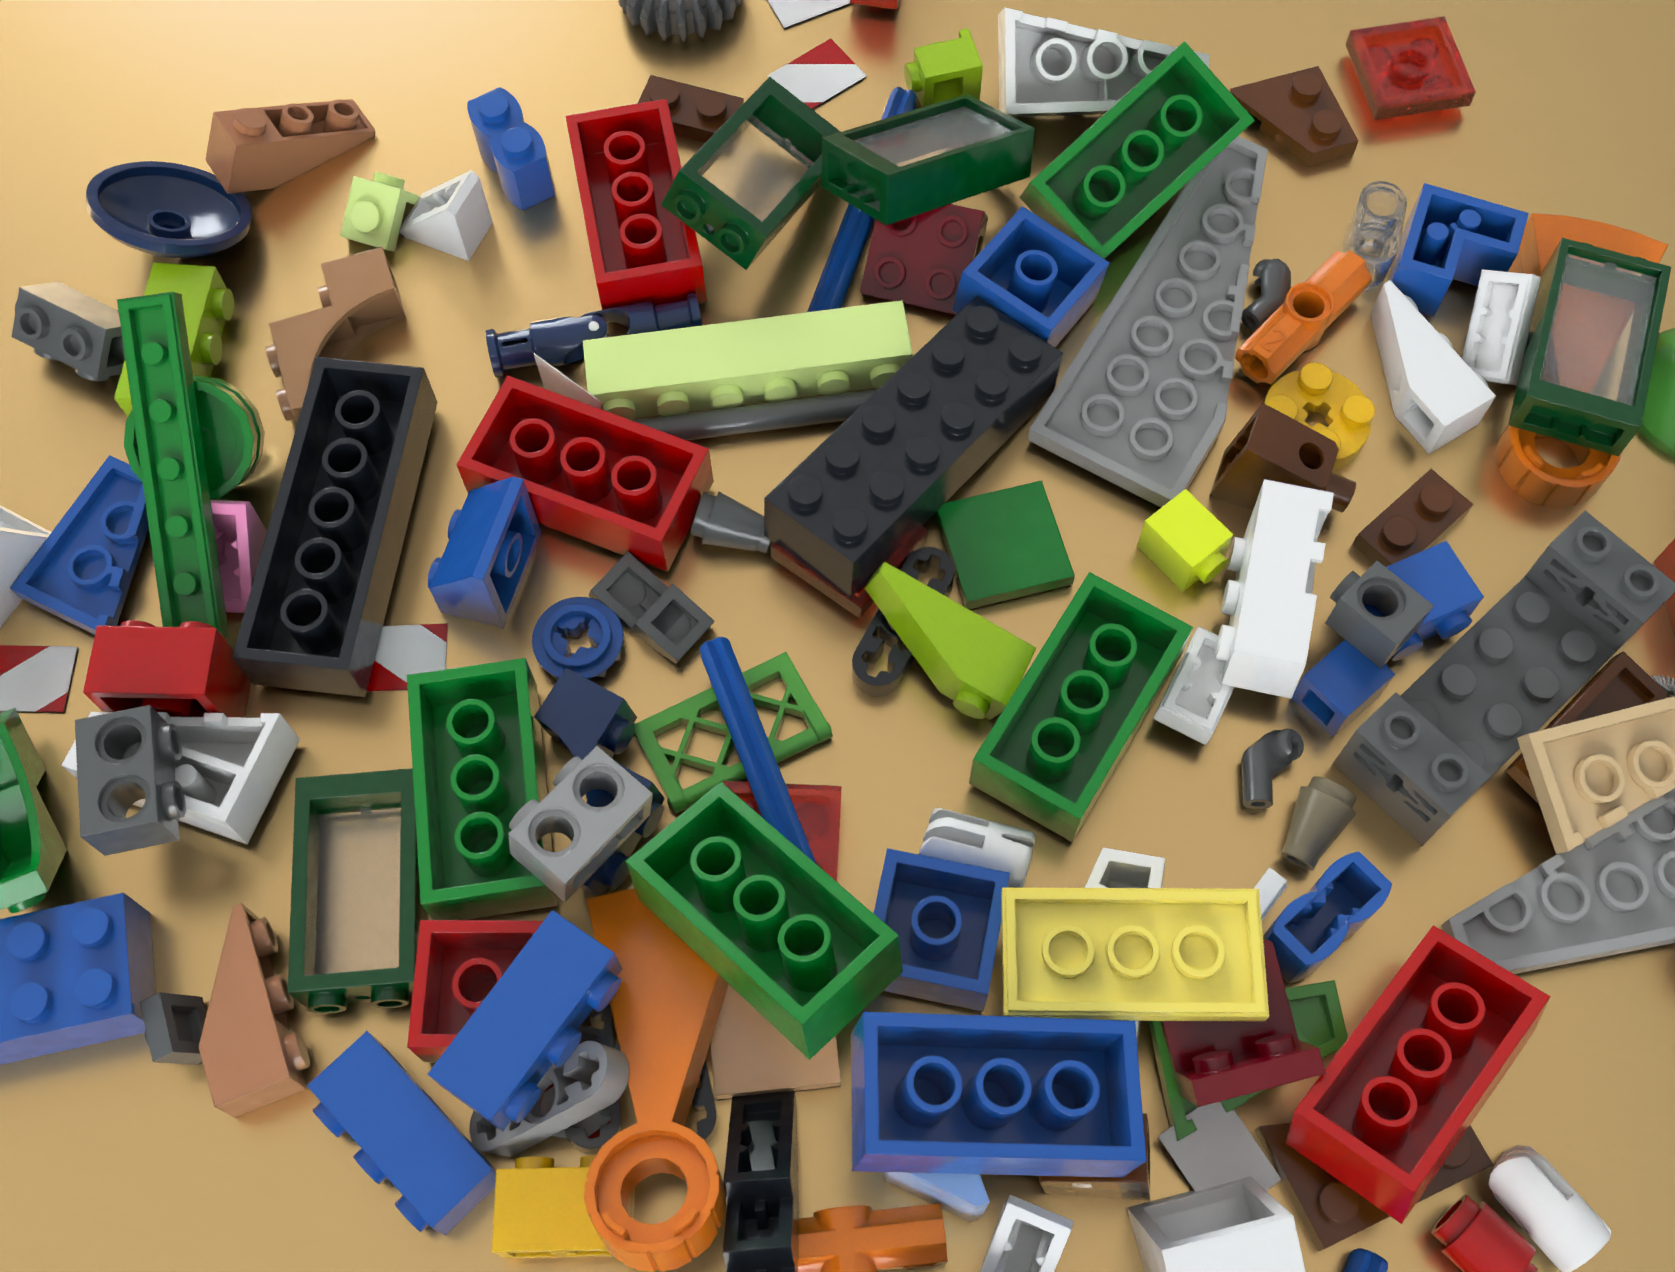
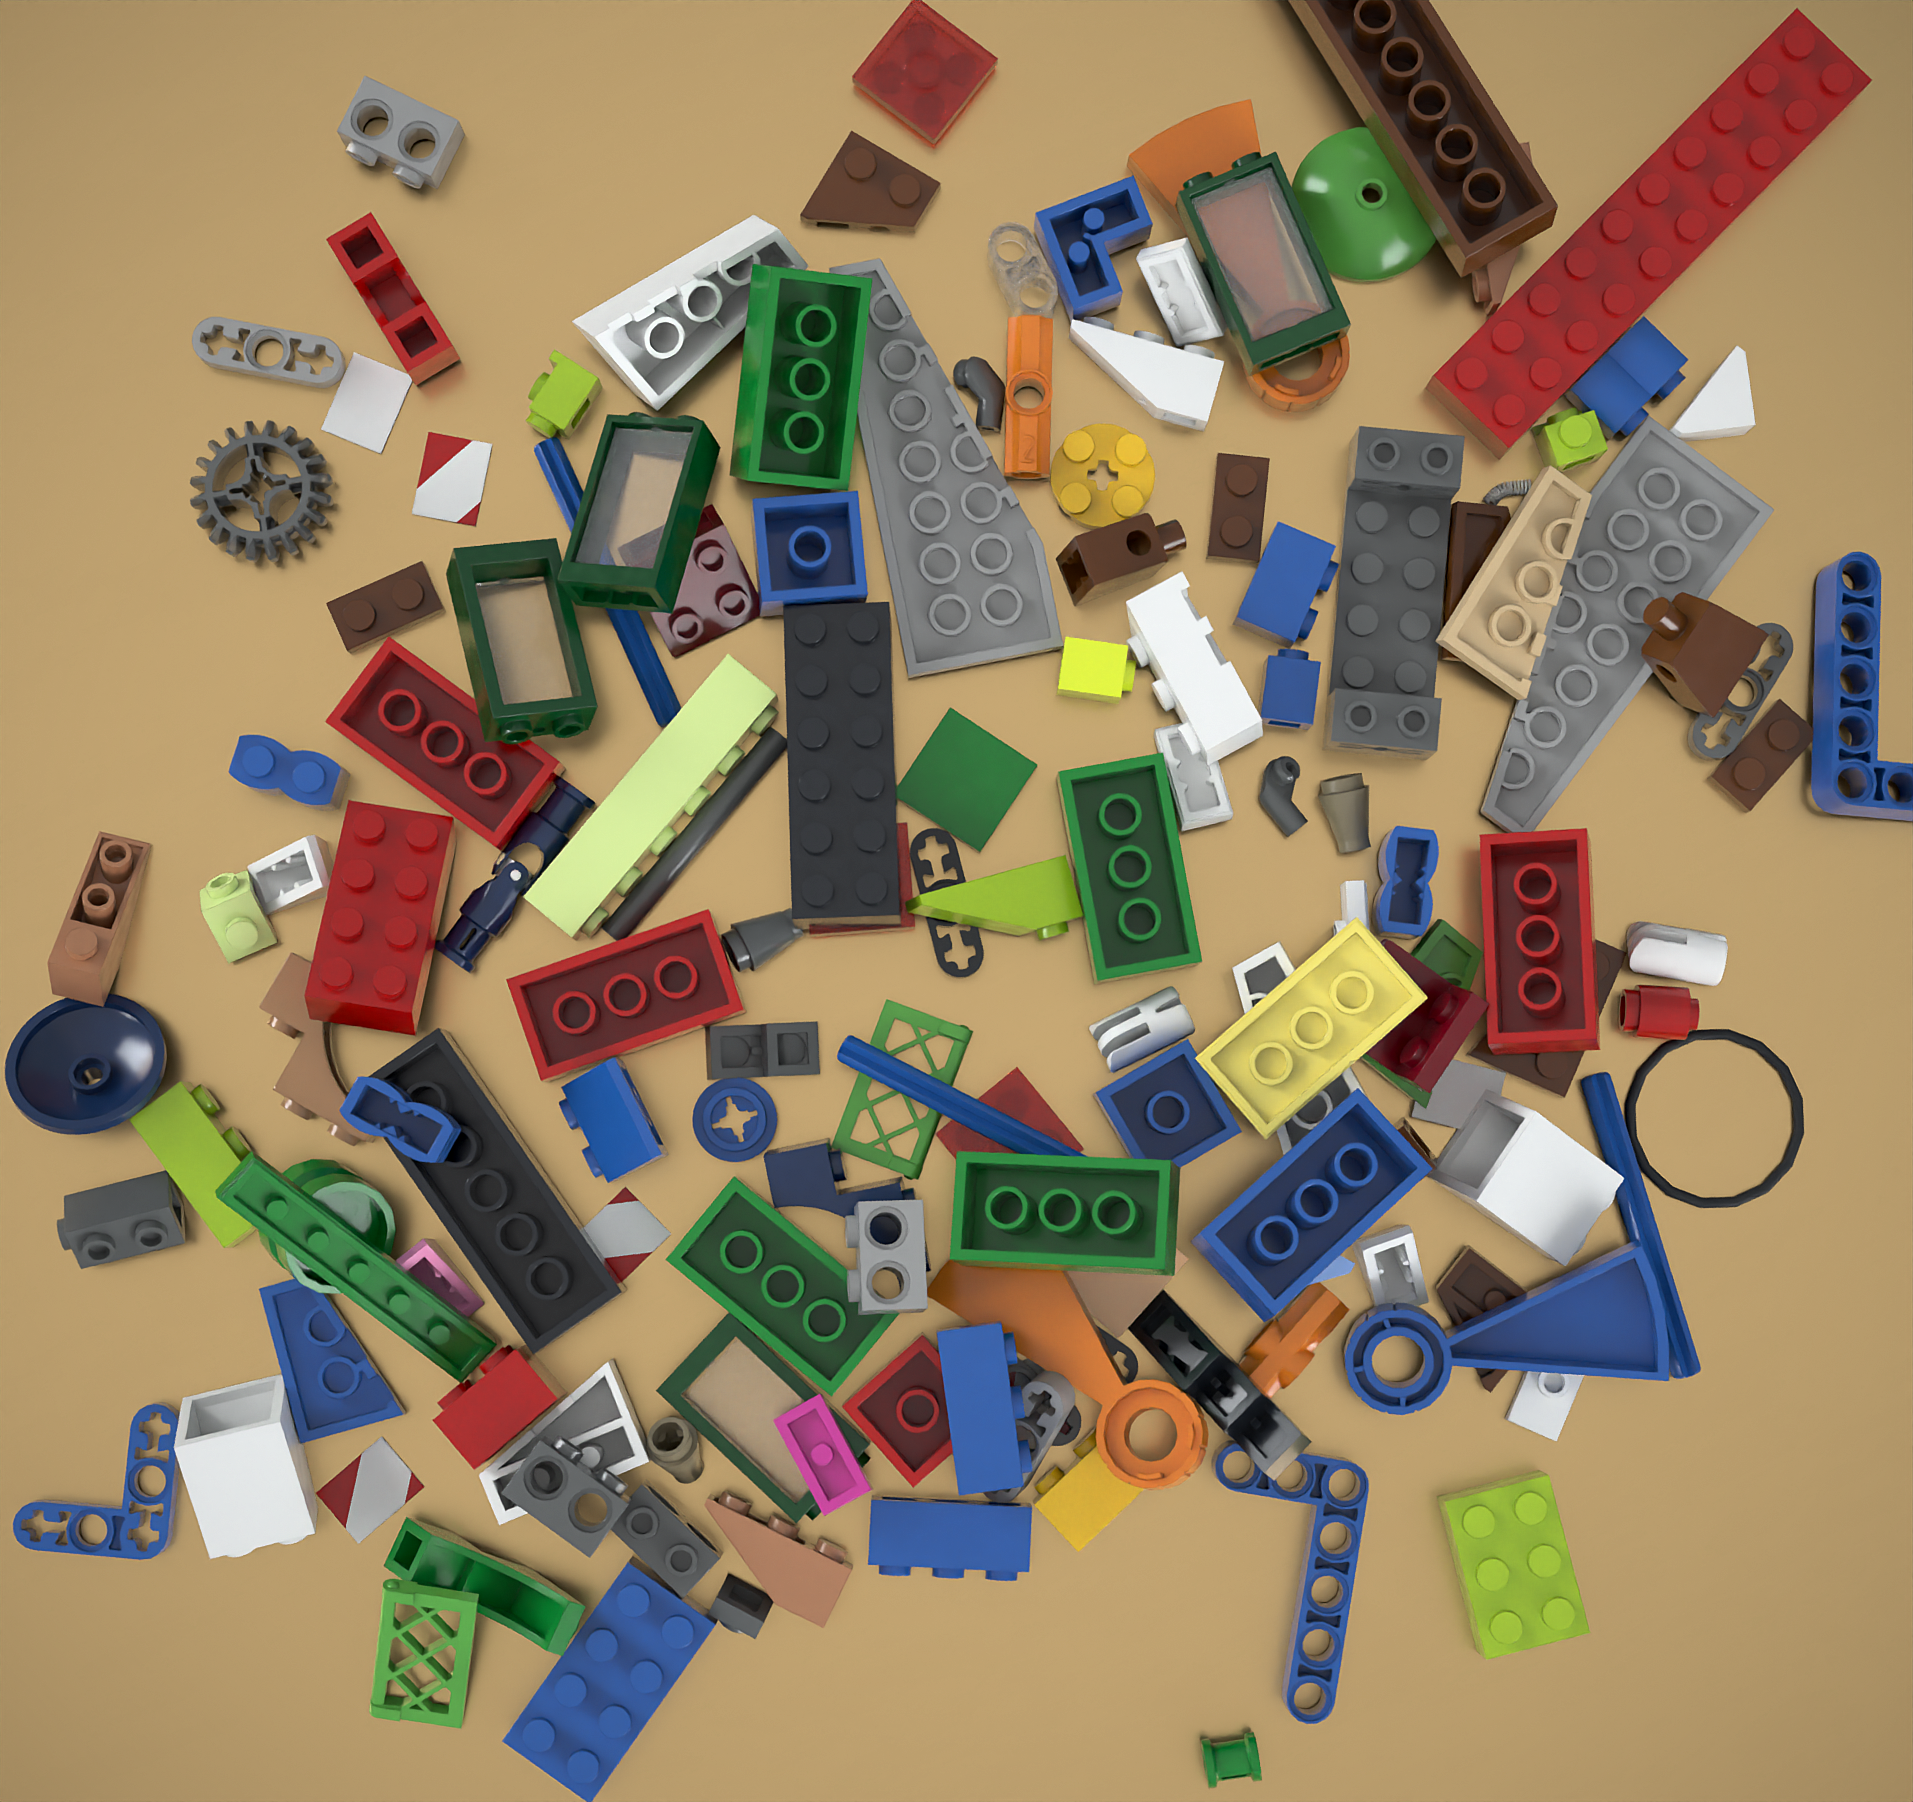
camera: 50 degrees left, 20 degrees up
white sticker [534,353,602,409] -> none
dark grey brick [1326,561,1434,669] -> none
none -> red brick [304,800,457,1036]
none -> blue brick [339,1076,462,1163]
none -> dark grey brick [611,1479,723,1598]
none -> dark tan cone [646,1417,703,1484]
none -> dark pink plate [773,1394,873,1516]

